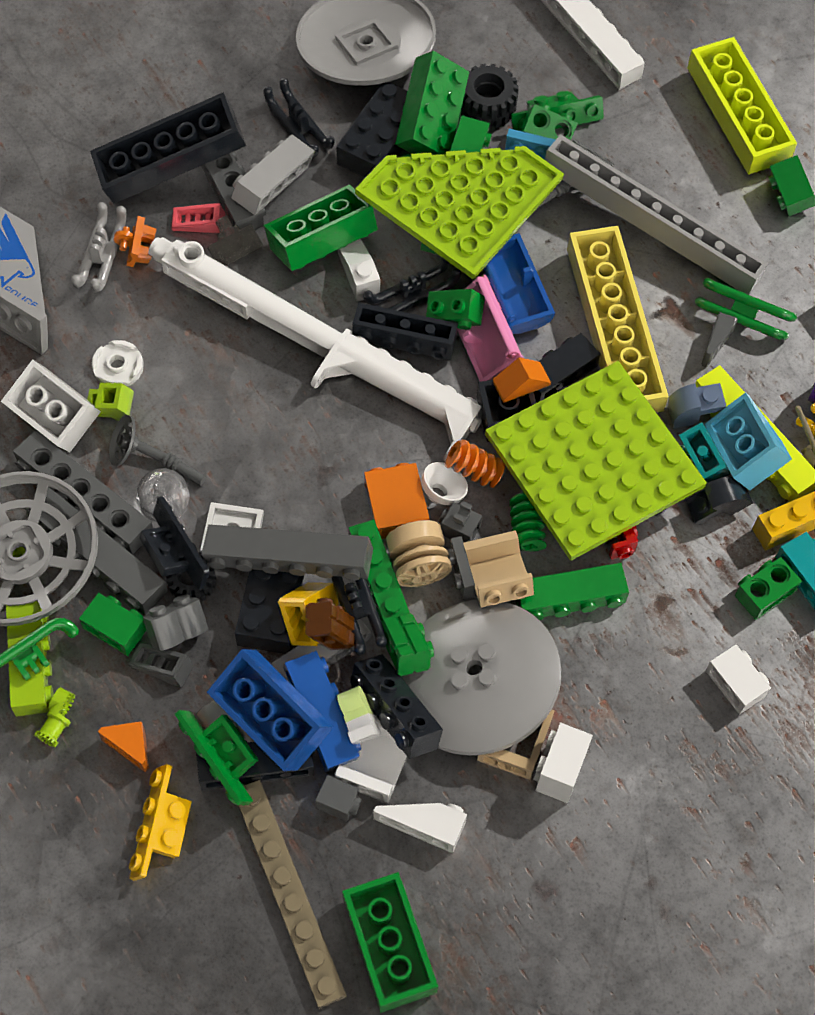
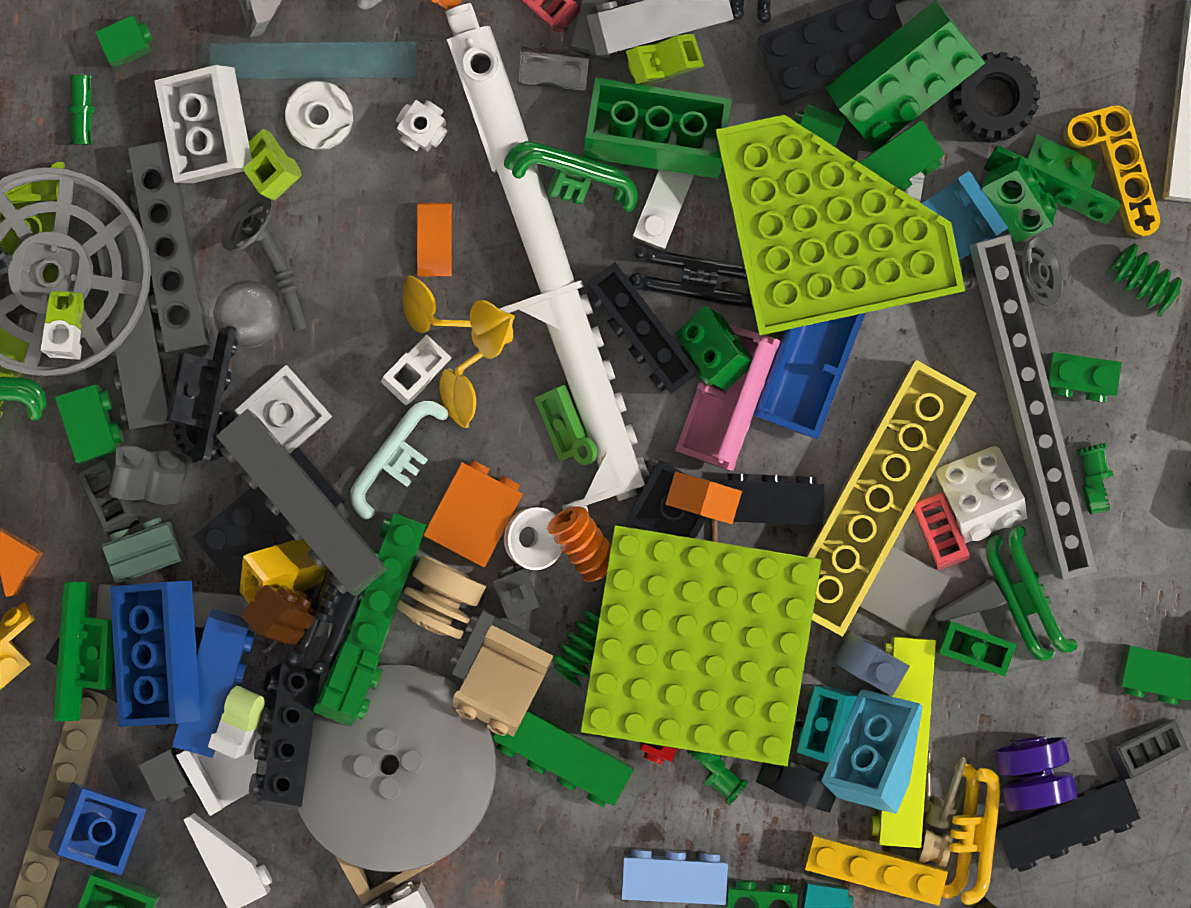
camera: 45 degrees right, 25 degrees up
none -> leg [41,290,84,360]
none -> blue brick [48,782,146,875]
none -> sand green brick [102,518,184,584]
none -> clear light blue tile [210,42,417,79]
none -> light aqua piece [349,401,449,519]
none -> white brick [381,335,451,406]
none -> white brick [396,100,447,152]
none -> yellow plant [402,276,515,428]
none -> orange slope [417,202,453,276]
none -> green piece [504,141,638,212]
none -> bright green hinge [534,385,597,465]
none -> light blue brick [621,848,728,905]
none -> lime brick [626,34,704,86]
none -> green connector [686,750,748,805]
none -> light grey tile [860,546,950,638]
none -> coral slope [913,492,970,571]
none -> green brick [935,620,1017,677]
none -> white bracket [936,446,1028,543]
none -> green brick [1045,352,1122,403]
none -> yellow beam [1062,105,1160,239]
none -> green connector [1076,442,1114,515]
none -> green piece [1105,243,1182,317]

